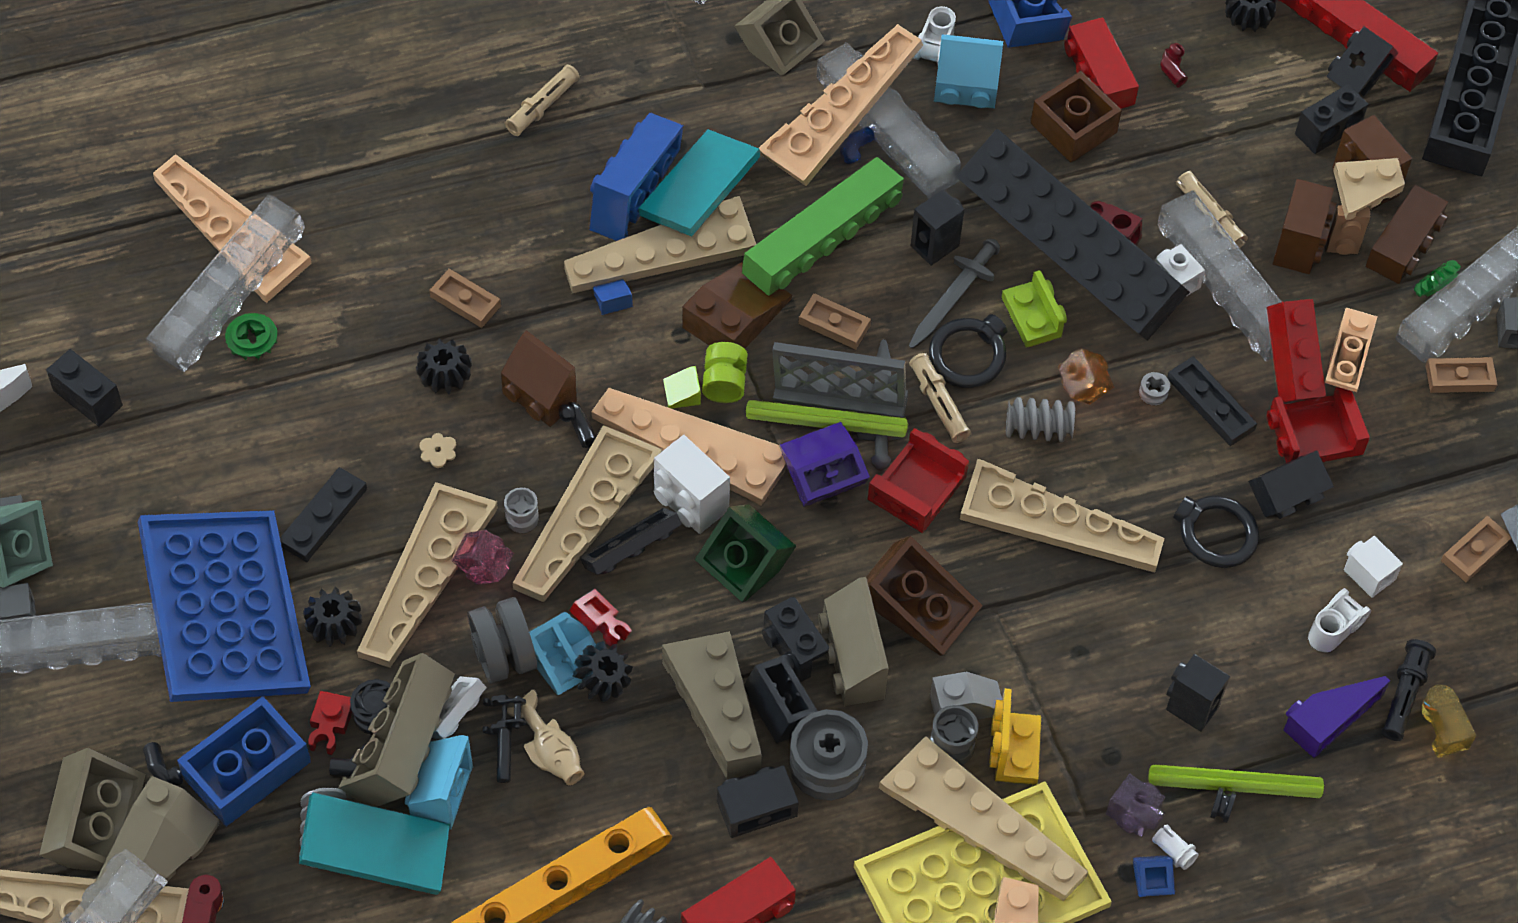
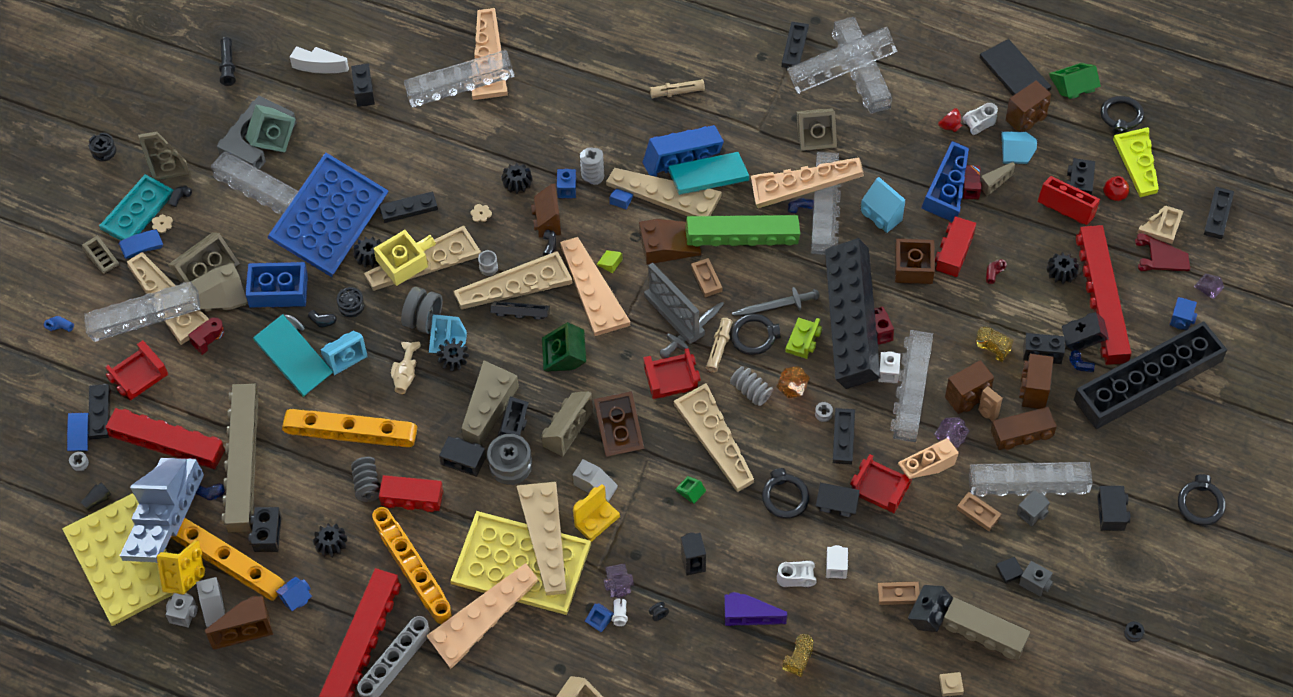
camera: 45 degrees right, 0 degrees up
black arm [143,742,183,785] -> none
green gear [225,313,277,360] -> none
red plate [308,691,352,755] -> none
dark tan wedge [338,653,455,807] -> none
medium nougat plate [429,269,501,328] -> none
white plate [431,676,487,739] -> none
clear pink brick [452,530,514,584] -> none
black piece [483,695,526,783] -> none
red plate [569,589,632,647] -> none
white brick [654,435,730,534] -> none
lime wheel [702,342,748,403] -> none
lime axle [746,400,908,437] -> none
black bracket [762,597,829,683] -> none
dark purple slope [779,422,870,507] -> none
black brick [910,189,965,266] -> none
white piece [913,6,956,64] -> none
dark grey wheel [930,705,979,766] -> none
lime axle [1148,764,1324,798] -> none
tan pin [1176,171,1248,250] -> none
red brick [1266,299,1326,403] -> none
tan wing [1333,158,1405,220] -> none
black pin [1381,639,1437,741] -> none
green gear [1414,260,1461,297] -> none
none -> light yellow brick [373,230,436,286]
none -> blue brick [557,169,577,198]
none -> light grey piece [580,148,604,185]
none -> green slope [675,476,706,503]
none -> clear purple brick [934,417,970,448]
none -> clear yellow leg [976,327,1014,362]
none -> clear blue arm [1069,350,1095,373]

